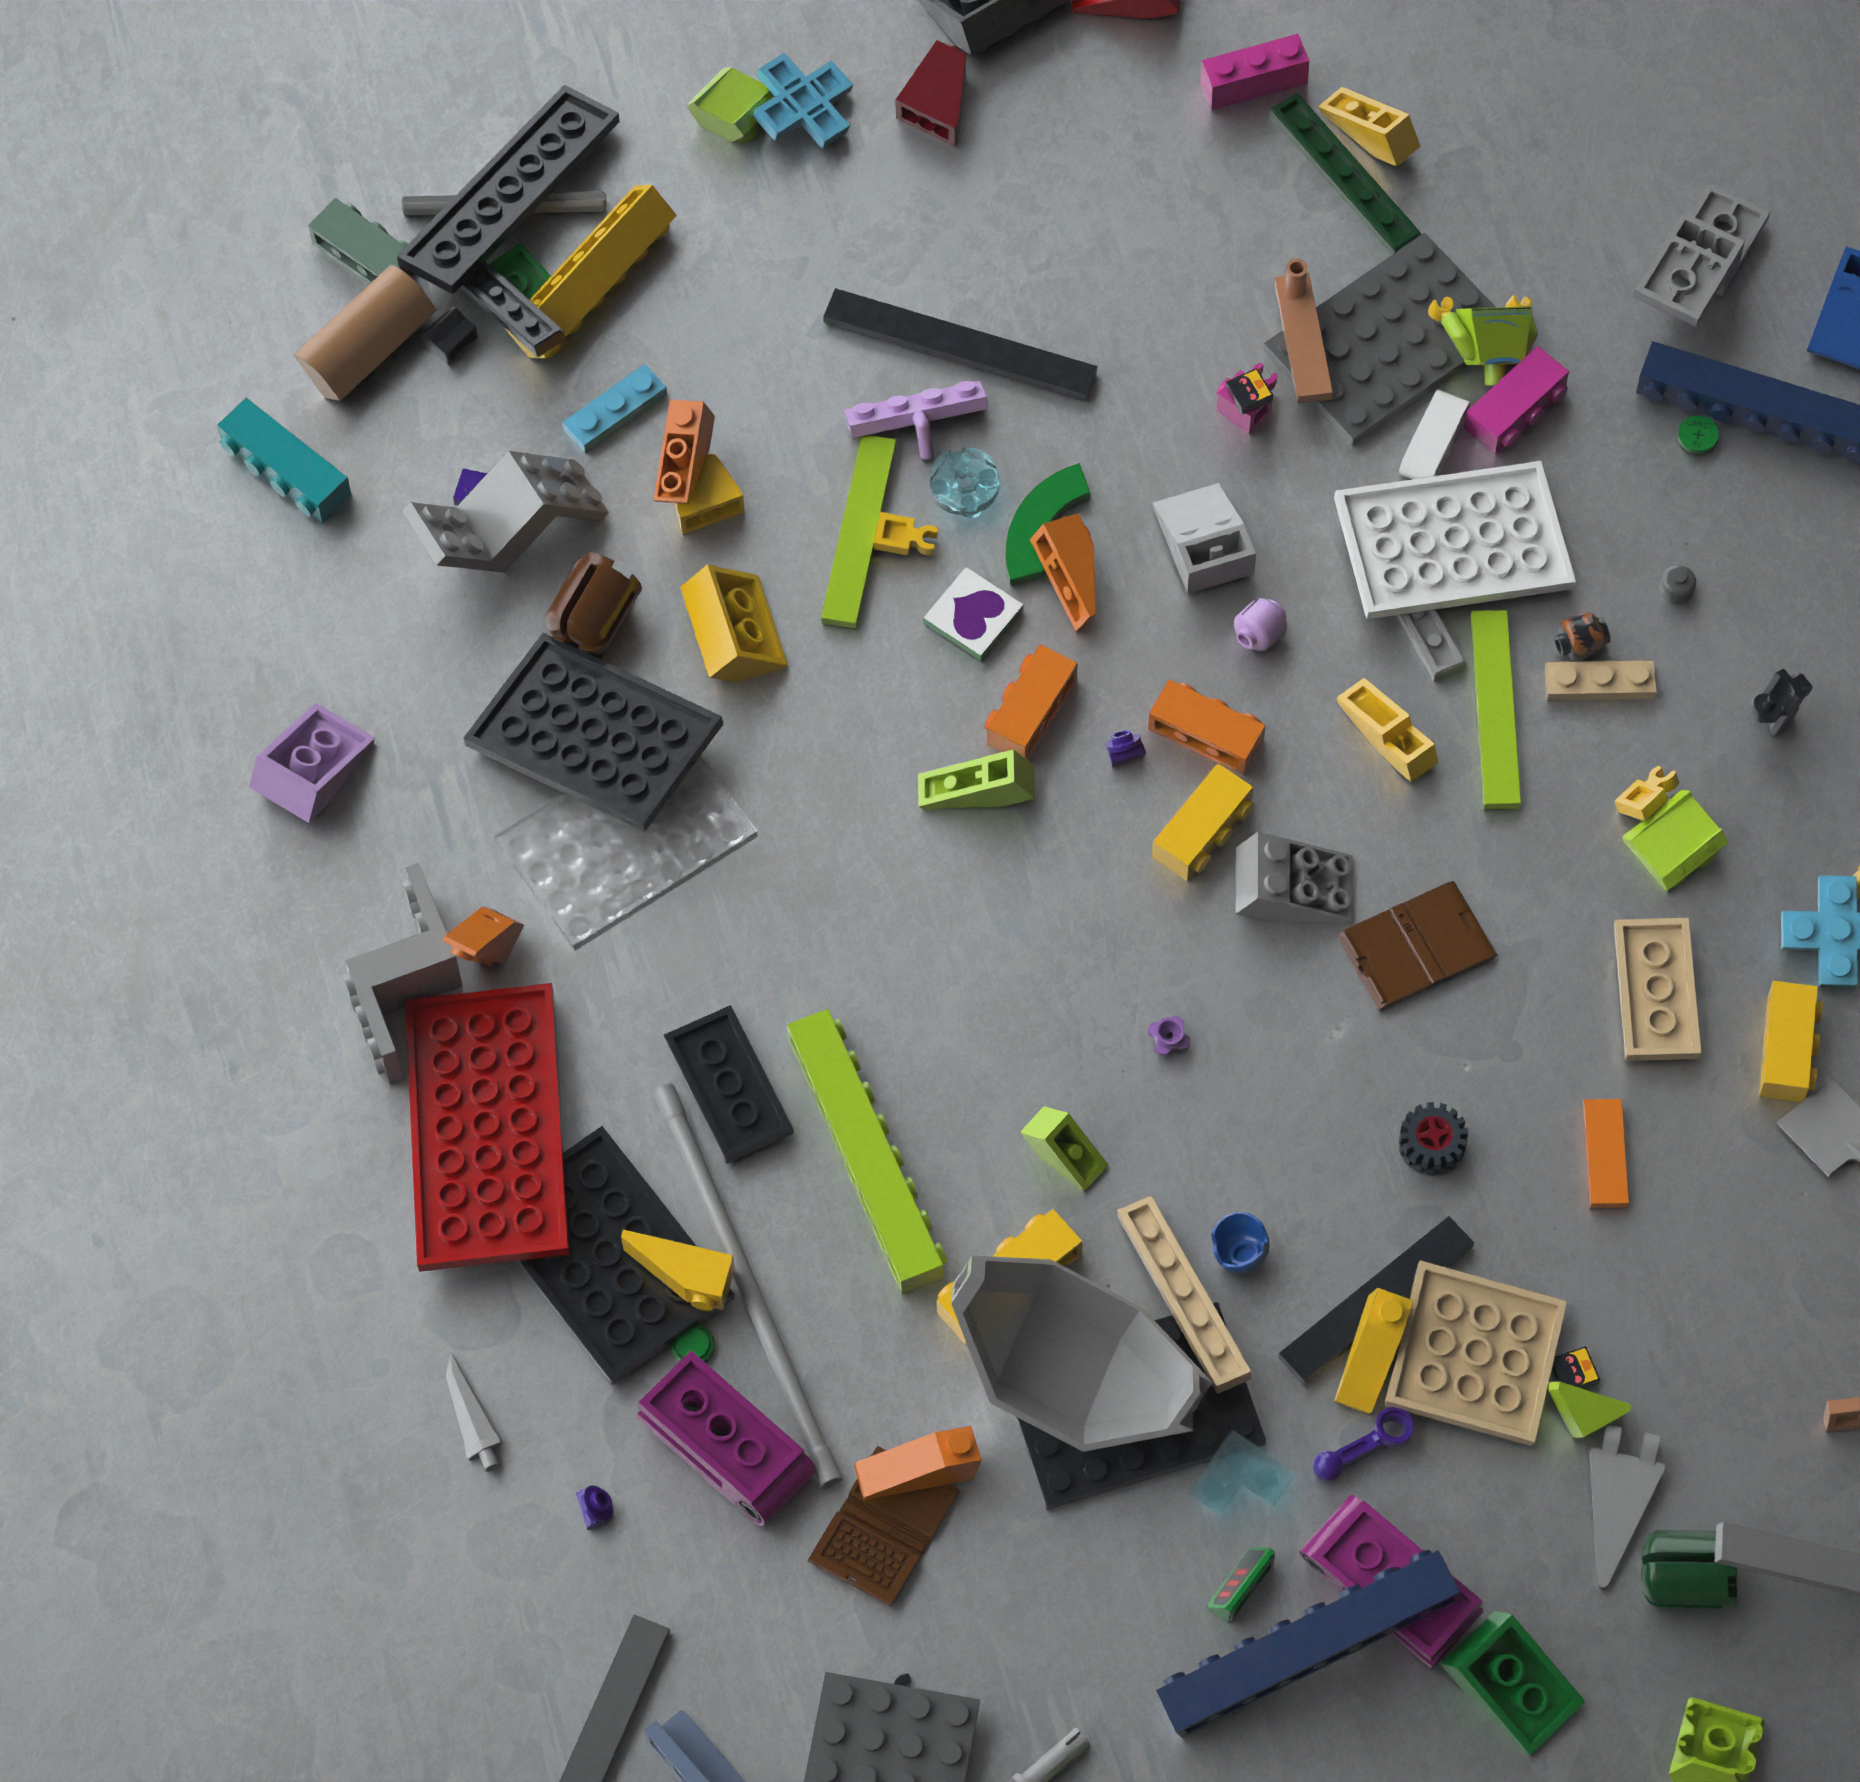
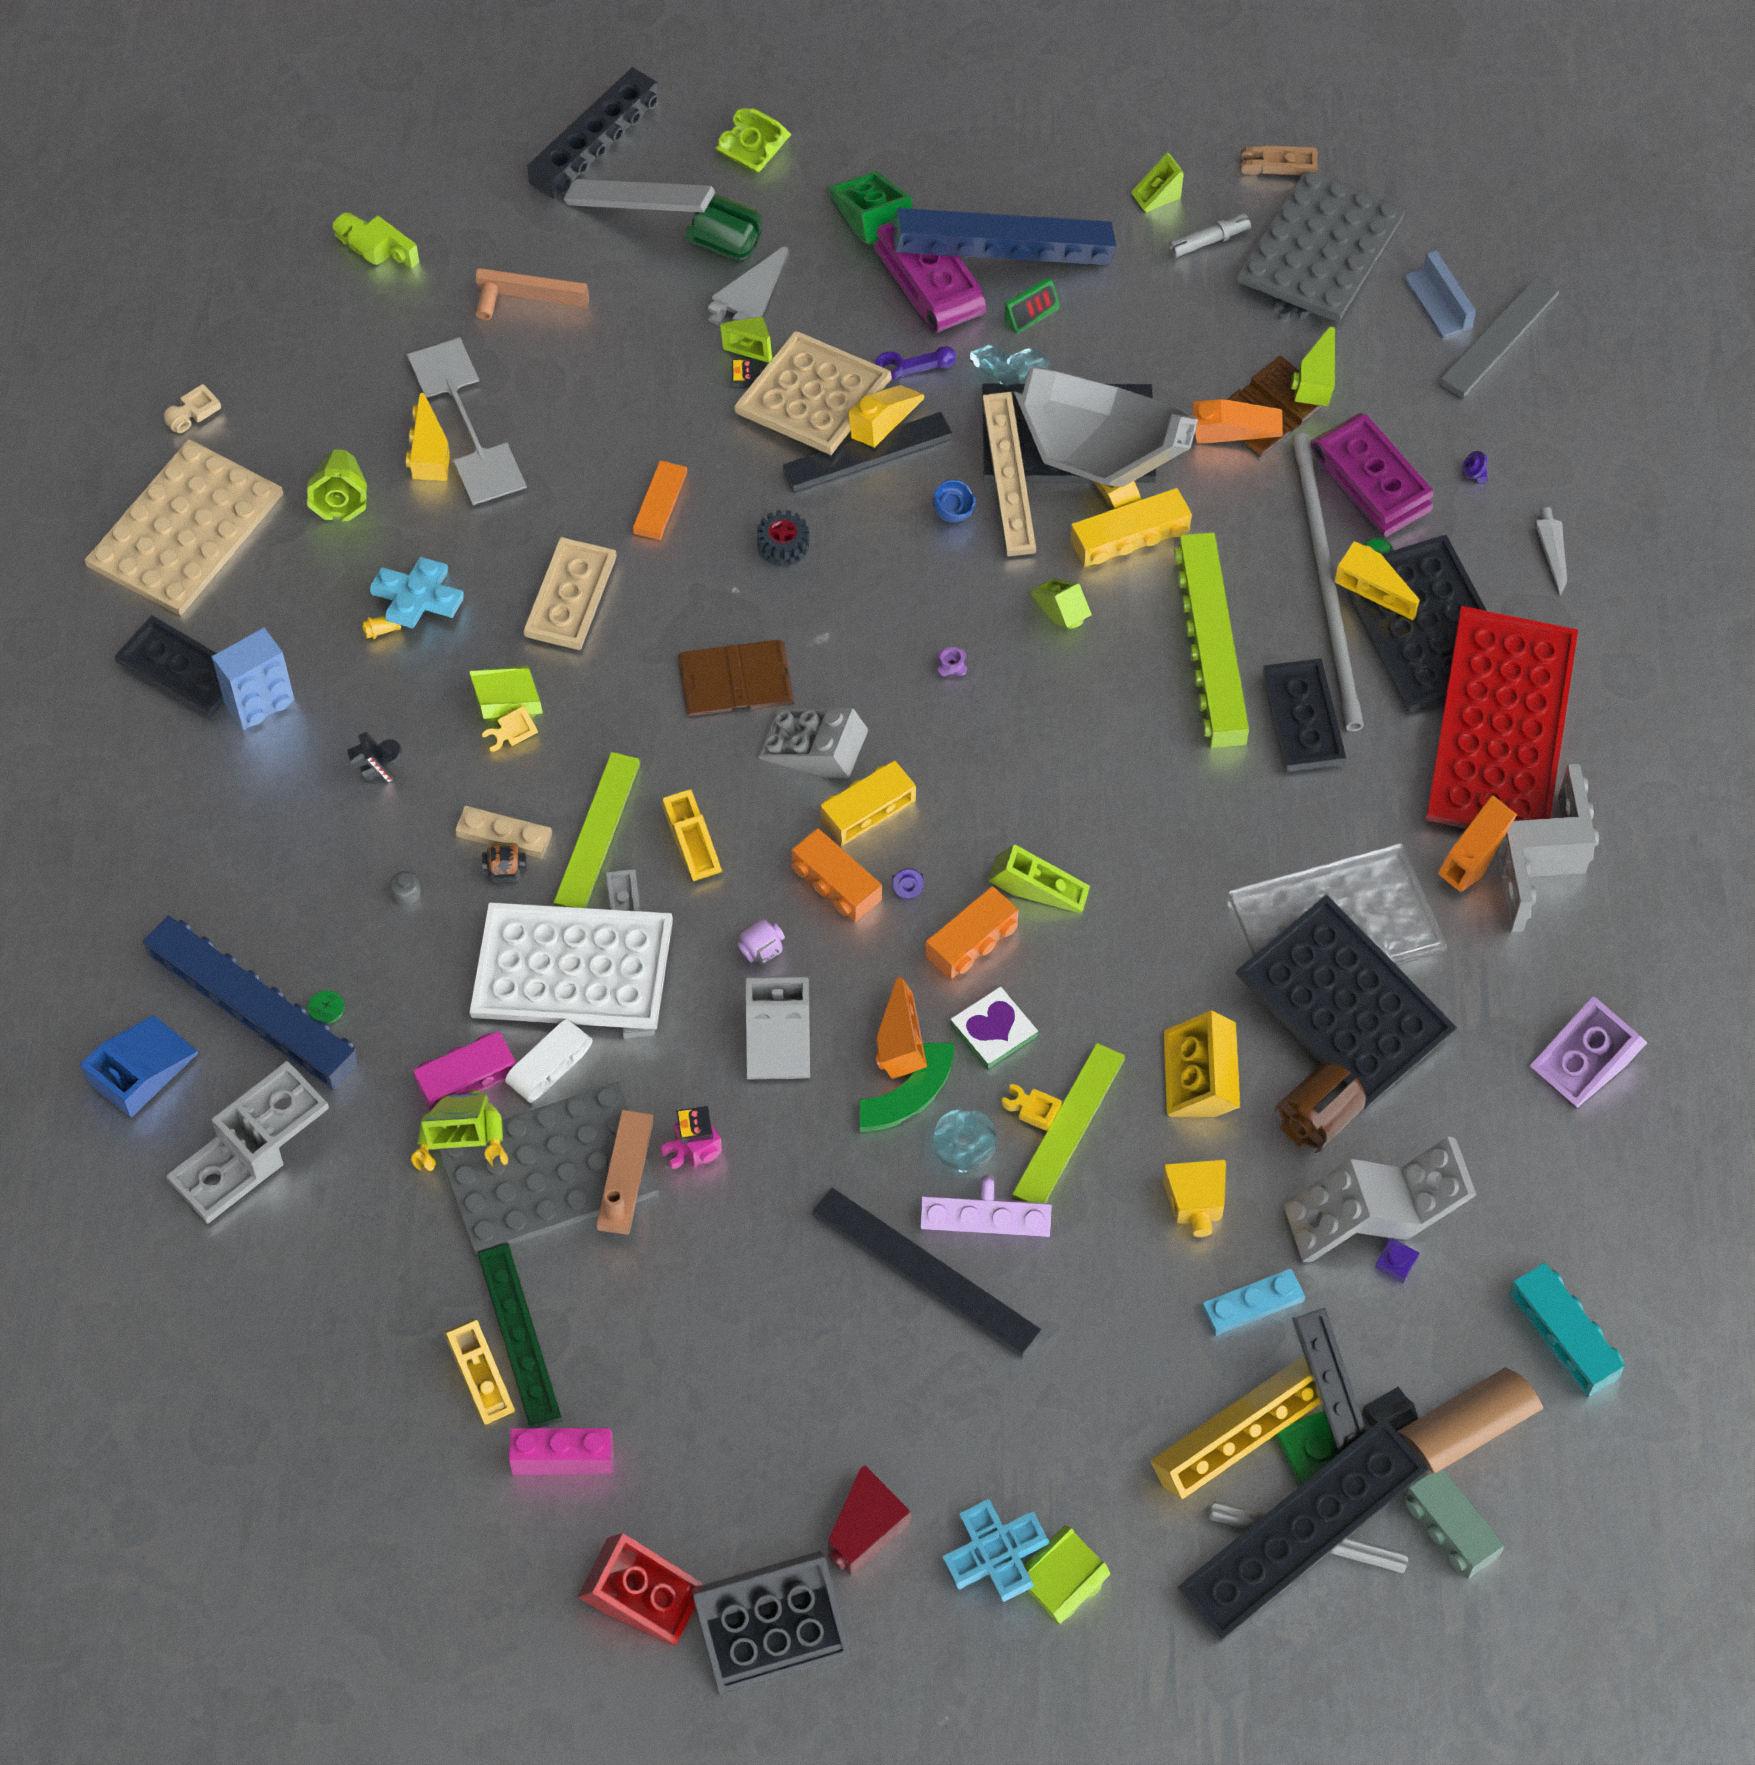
camera: 165 degrees left, 5 degrees down
orange slope [653,399,715,504] -> none
yellow brick [1759,981,1823,1102] -> none
none -> lime slope [1290,327,1335,407]

